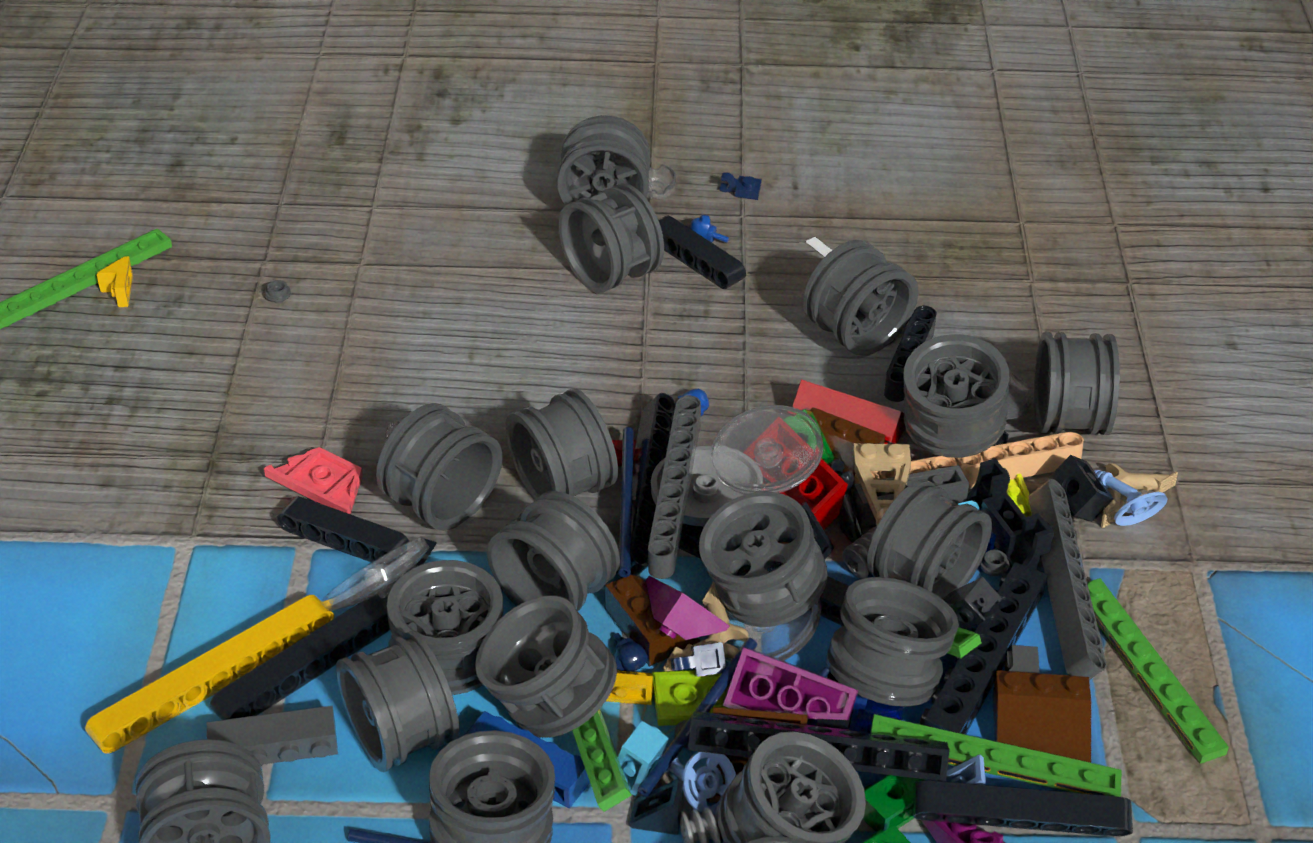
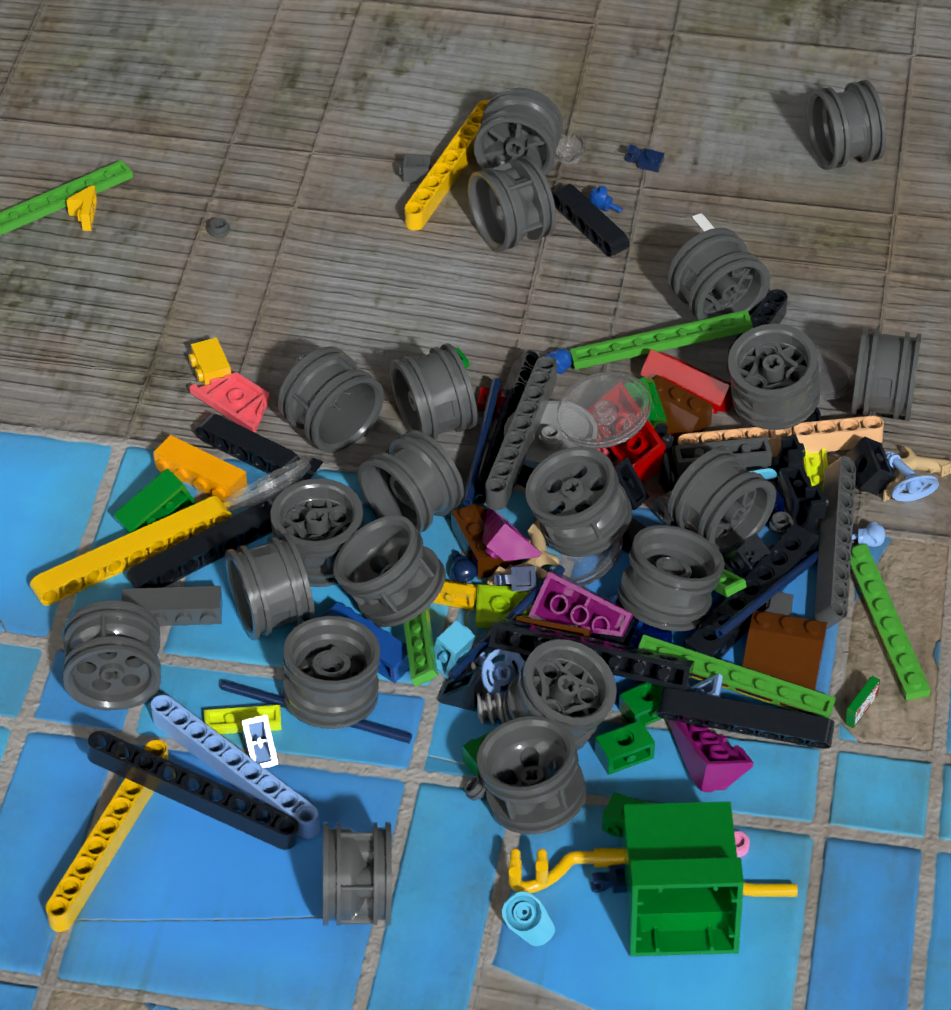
camera: 10 degrees right, 5 degrees up
tan plate [853,443,911,526] -> none
none -> green wedge [113,468,196,534]
none -> light orange brick [153,435,248,505]
none -> yellow brick [188,337,231,385]
none -> dark grey window [399,154,431,183]
none -> yellow beam [405,100,490,231]
none -> bright green plate [570,310,753,370]
none -> dark blue piece [715,548,819,638]
none -> dark grey wheel [807,80,887,170]
none -> green tile [845,676,880,728]
none -> light blue piece [852,522,885,547]

